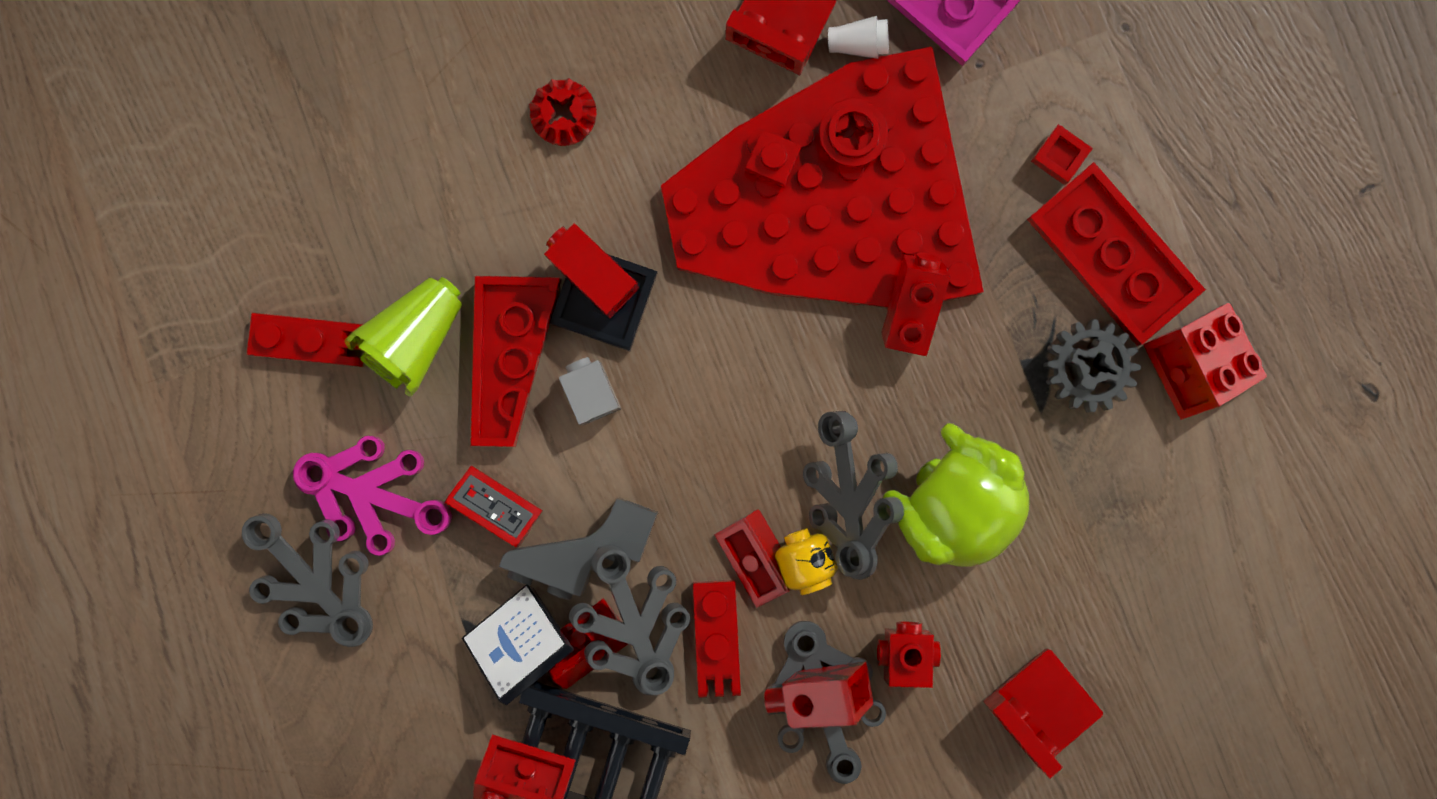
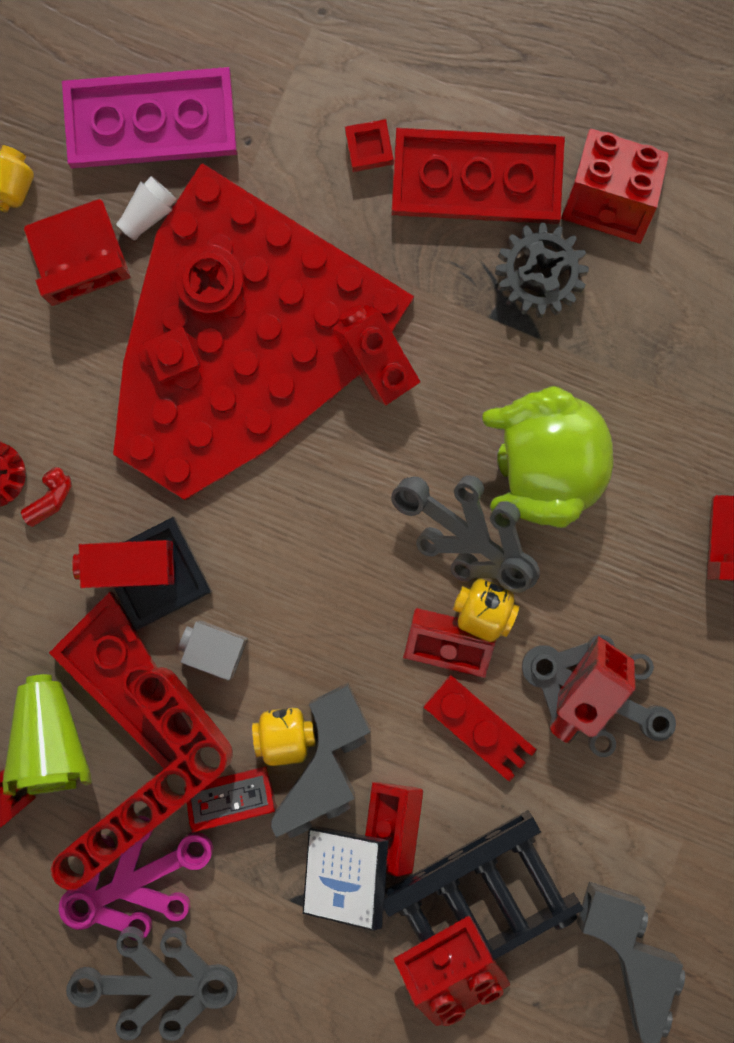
camera: 40 degrees left, 0 degrees up
dark grey plant [569,545,690,695] -> none
red brick [877,621,941,688] -> none
none -> red arm [21,467,72,527]
none -> red beam [51,667,233,890]
none -> yellow head [252,708,316,766]

